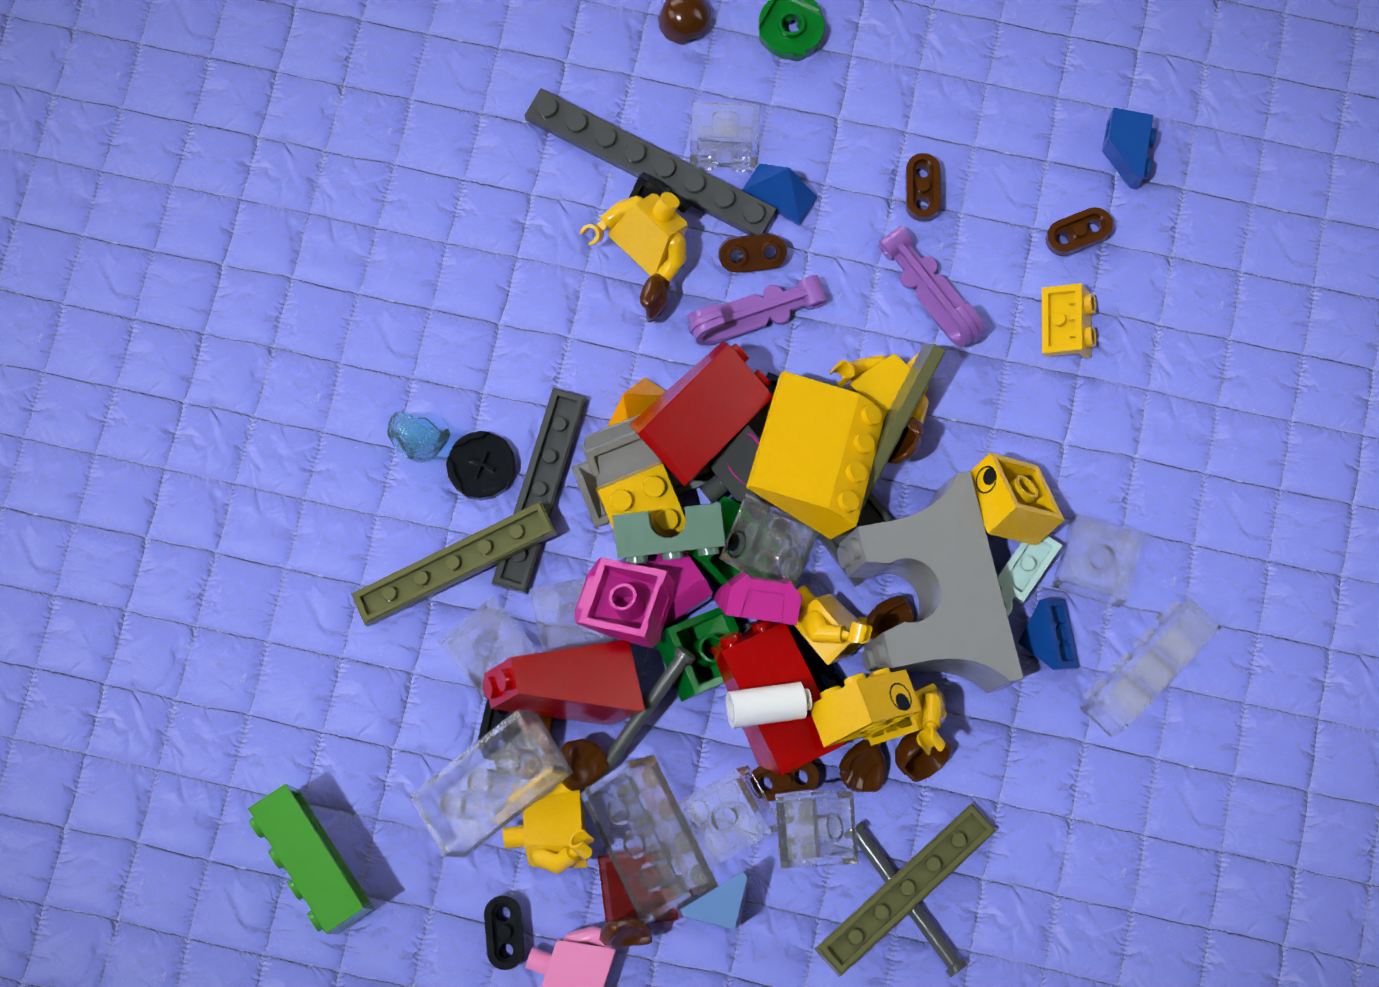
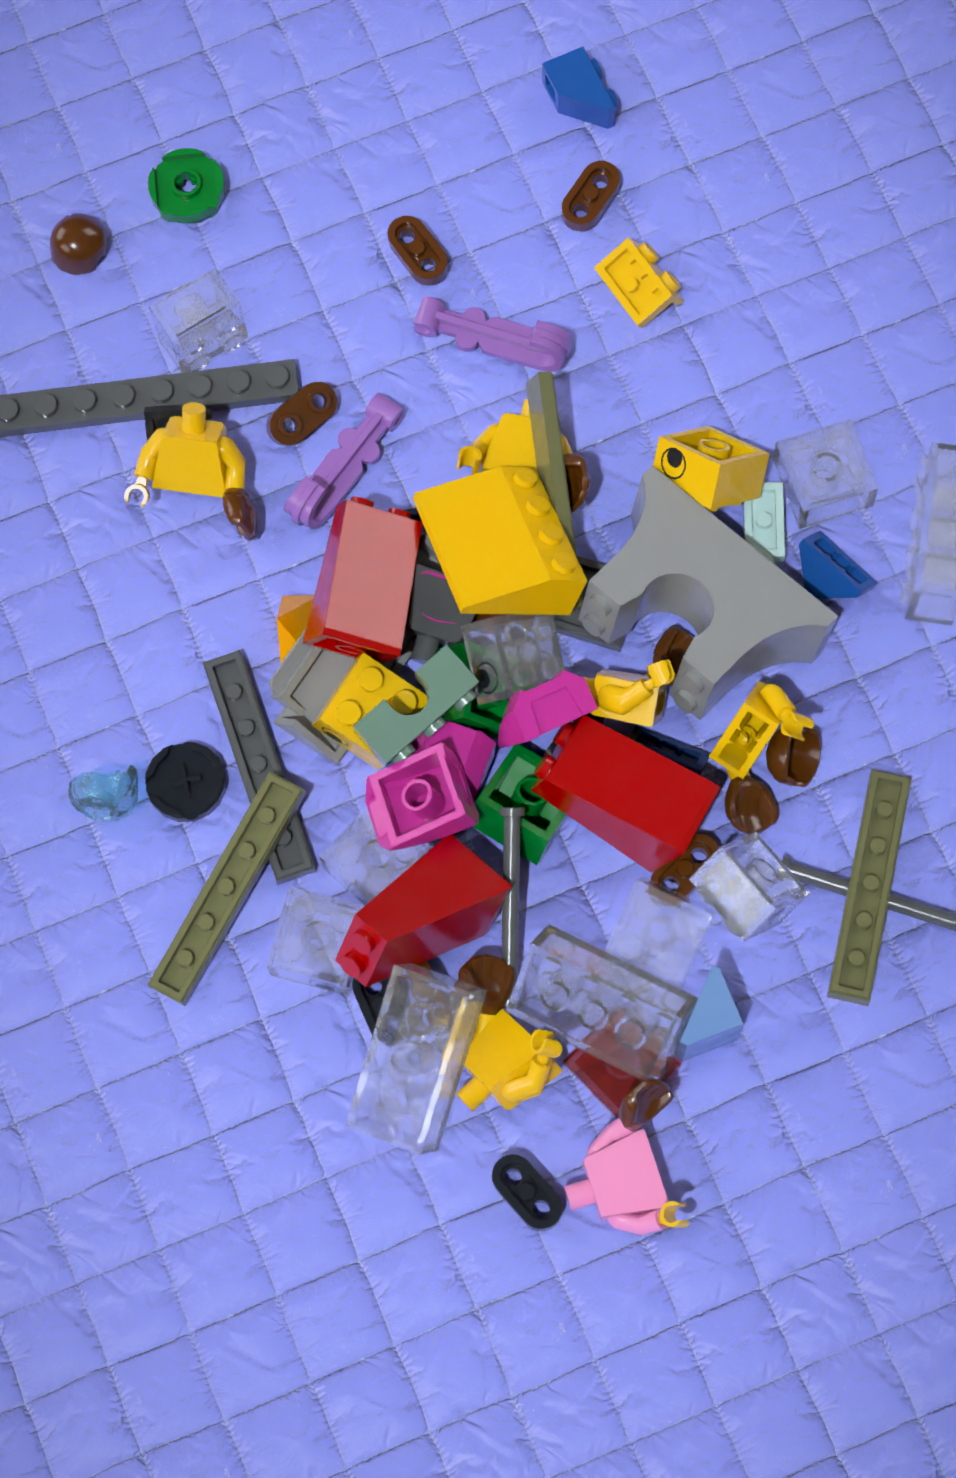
camera: 30 degrees left, 5 degrees down
bright green brick [248,784,375,934] -> none
white brick [726,682,812,728] -> none
blue slope [742,163,817,226] -> none
yellow brick [810,667,922,747] -> none

